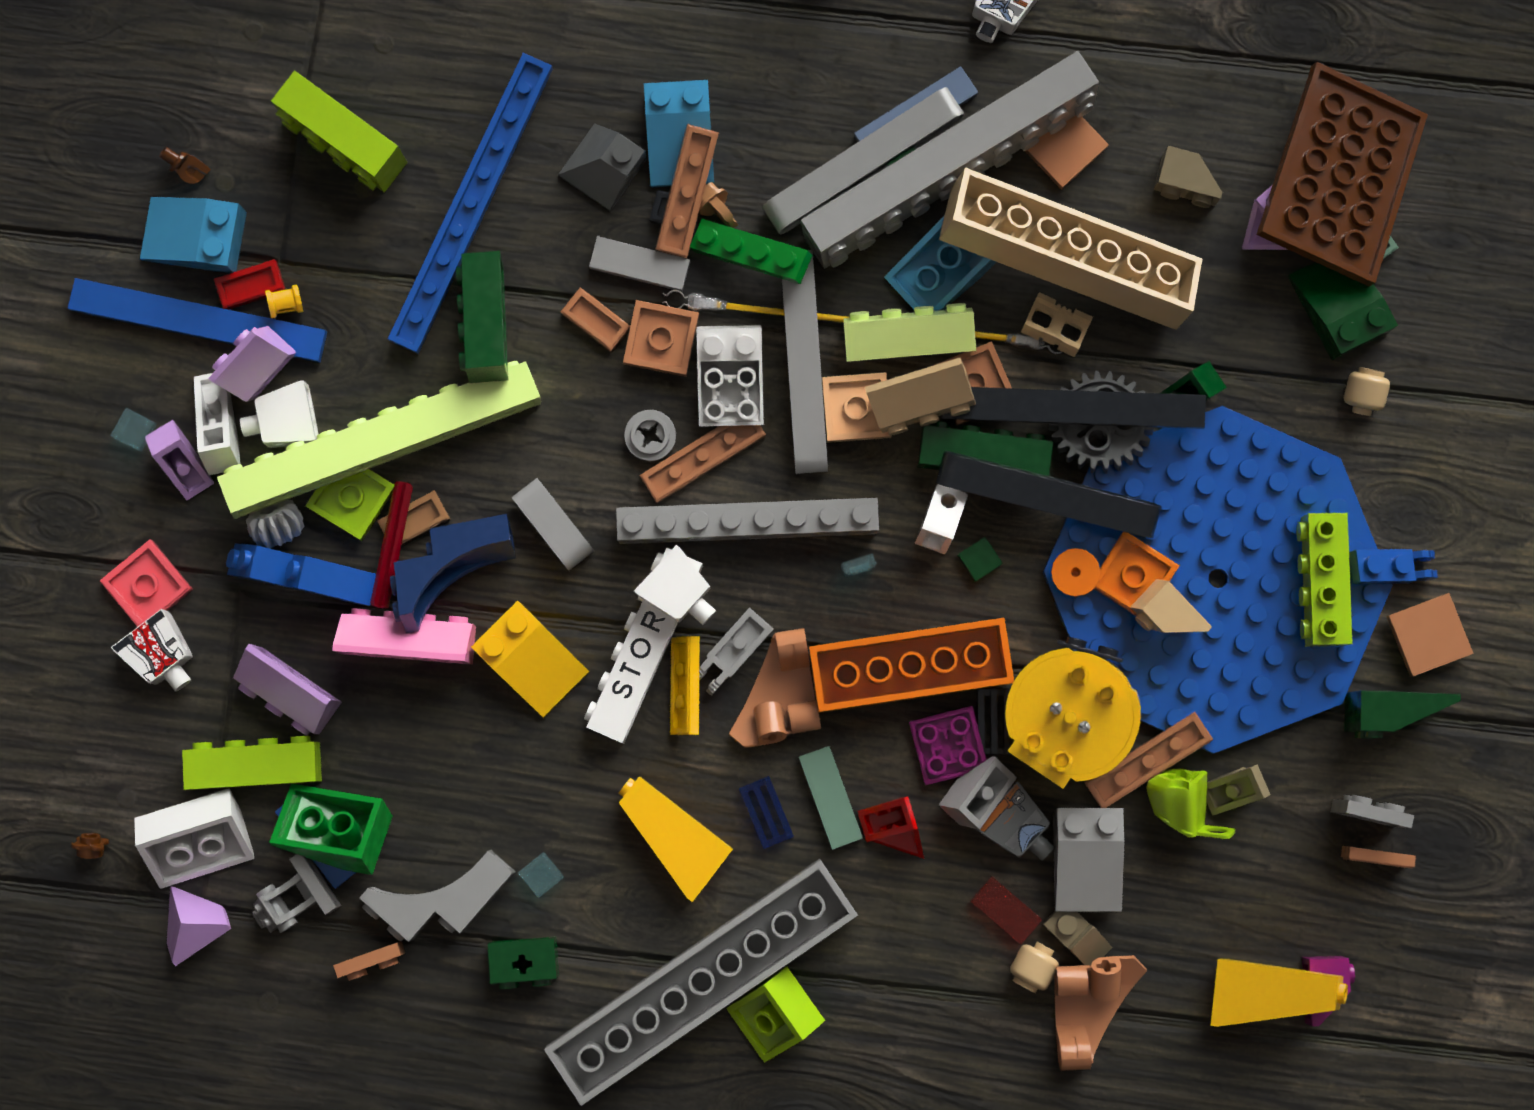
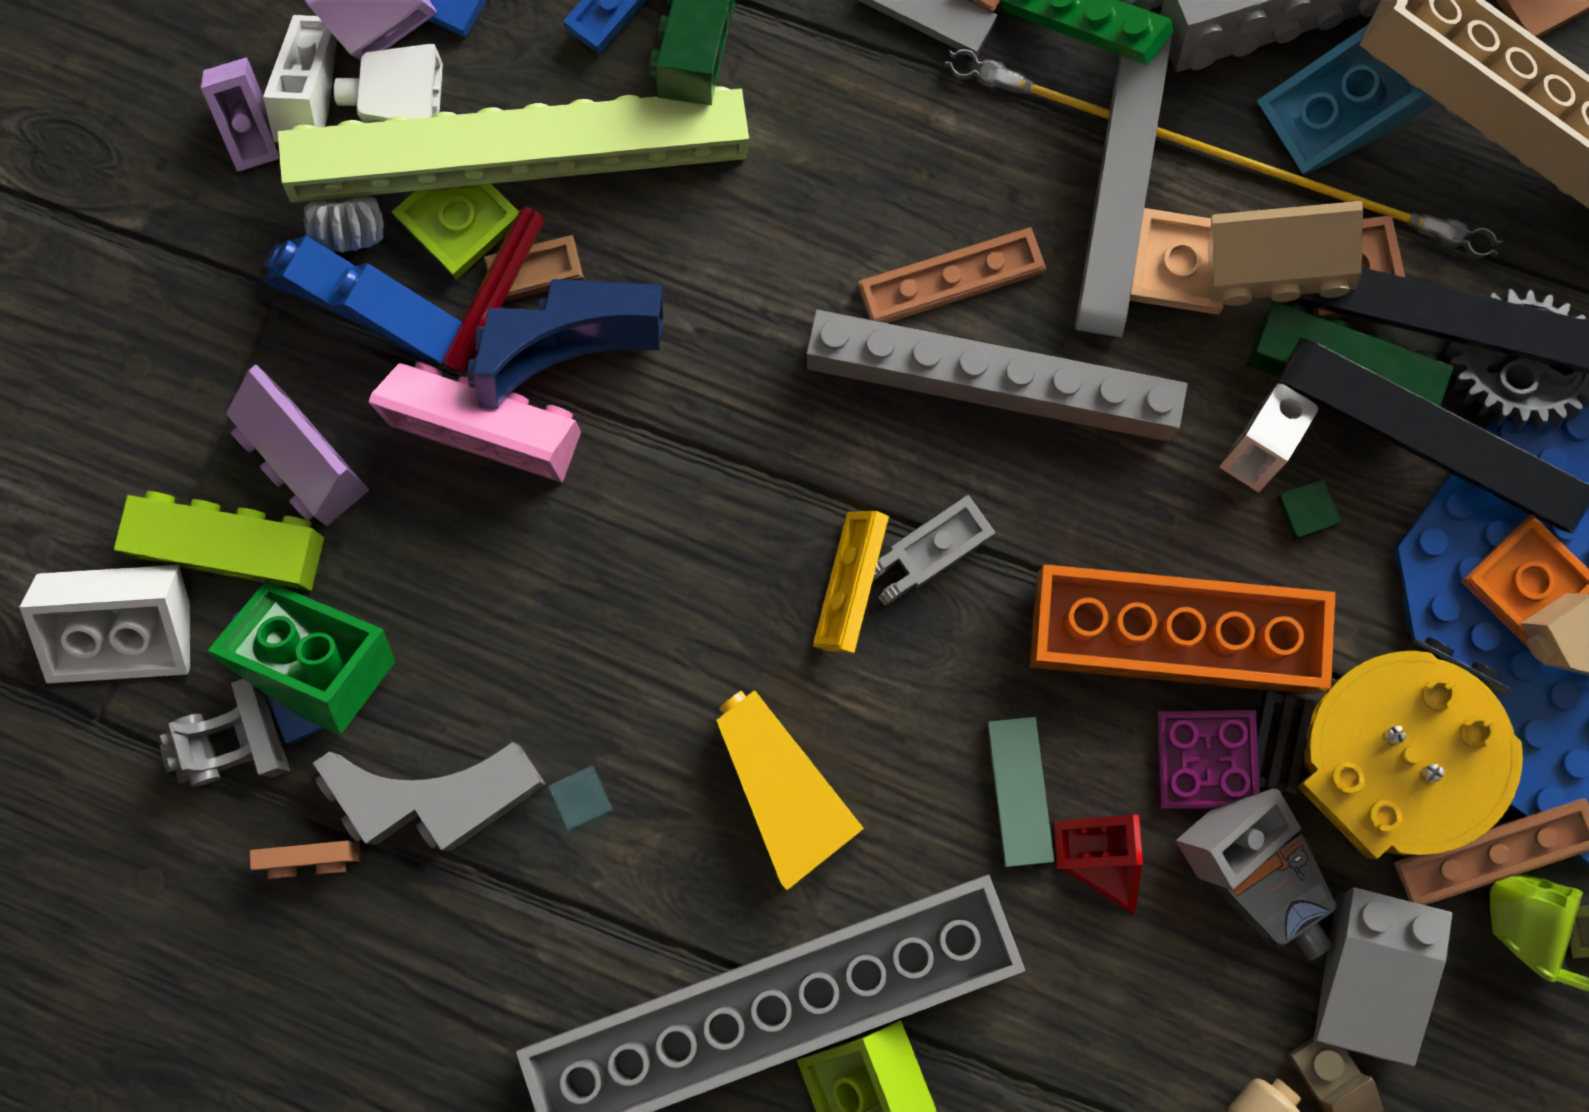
camera: 20 degrees right, 5 degrees down
coral tile [100,539,193,627] -> none
clear light blue tile [110,408,157,452] -> none
torso [111,609,193,692] -> none
lavender slope [167,886,231,966] -> none
yellow slope [471,601,590,718] -> none
dark green brick [488,936,559,989] -> none
light grey beam [511,478,594,570] -> none
nougat tile [561,287,630,353] -> none
white brick [584,548,703,744] -> none
nougat plate [623,300,699,377] -> none
light grey gear [624,410,676,462] -> none
white torso [634,545,716,625] -> none
white slope [696,325,764,426] -> none
nougat panel [729,628,821,748] -> none
clear blue tile [739,776,794,849] -> none
clear light blue tile [841,553,876,578] -> none
yellowish green brick [843,303,976,362] -> none
clear red tile [970,876,1042,944] -> none
tan piece [1021,292,1093,357] -> none
orange piece [1051,548,1101,597] -> none

